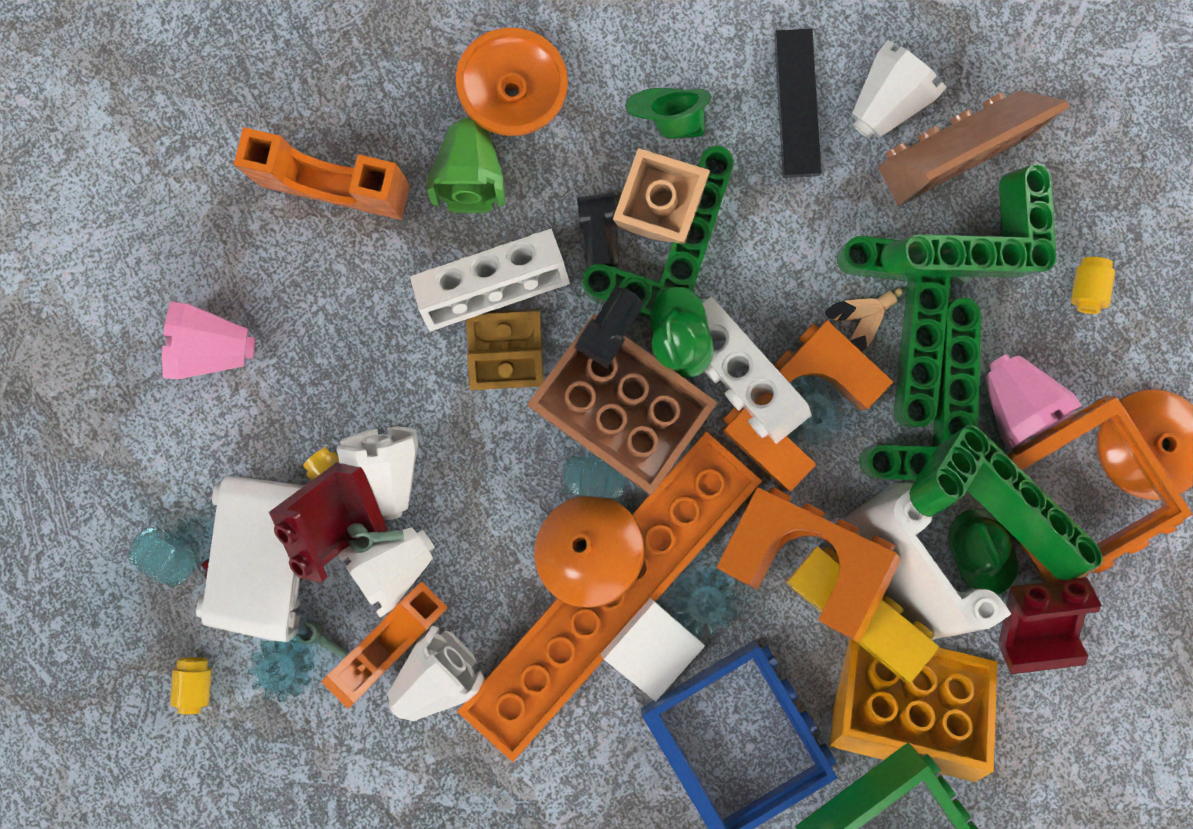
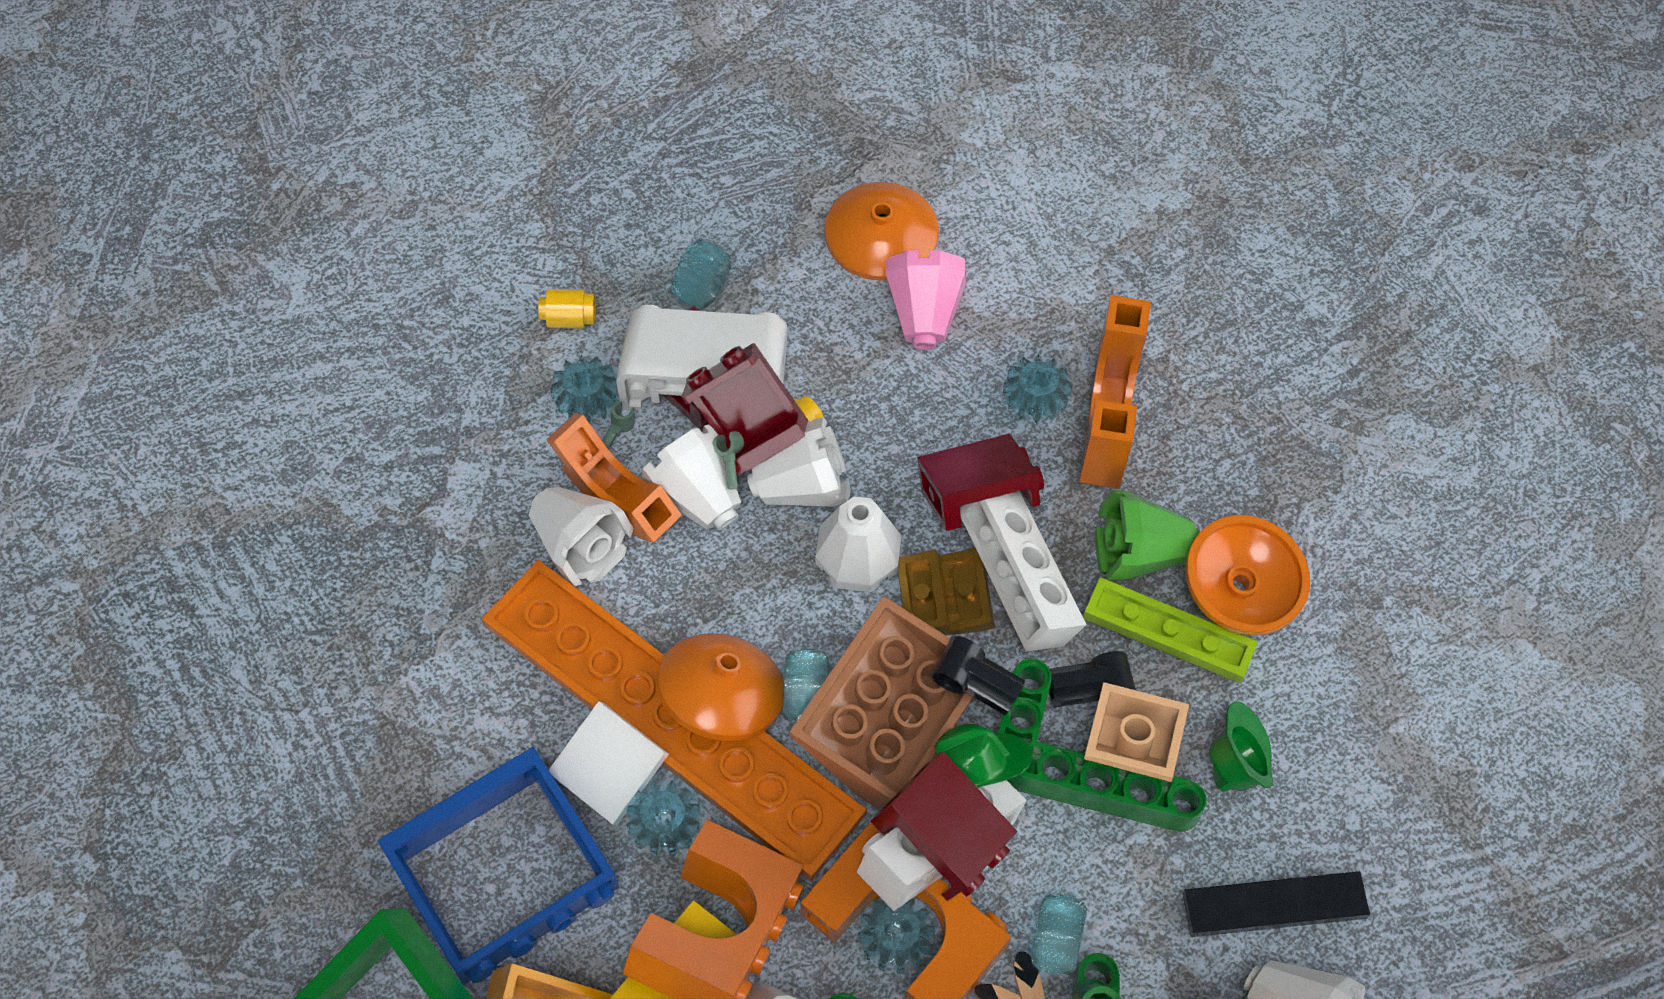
camera: 85 degrees right, 25 degrees down
none -> white cone [815,496,902,592]
none -> orange dish [825,182,939,281]
none -> dark red panel [871,751,1018,901]
none -> dark red panel [917,433,1044,531]
none -> clear light blue gear [1003,353,1072,424]
none -> clear light blue gear [1031,894,1087,975]
none -> lime plate [1083,577,1258,684]

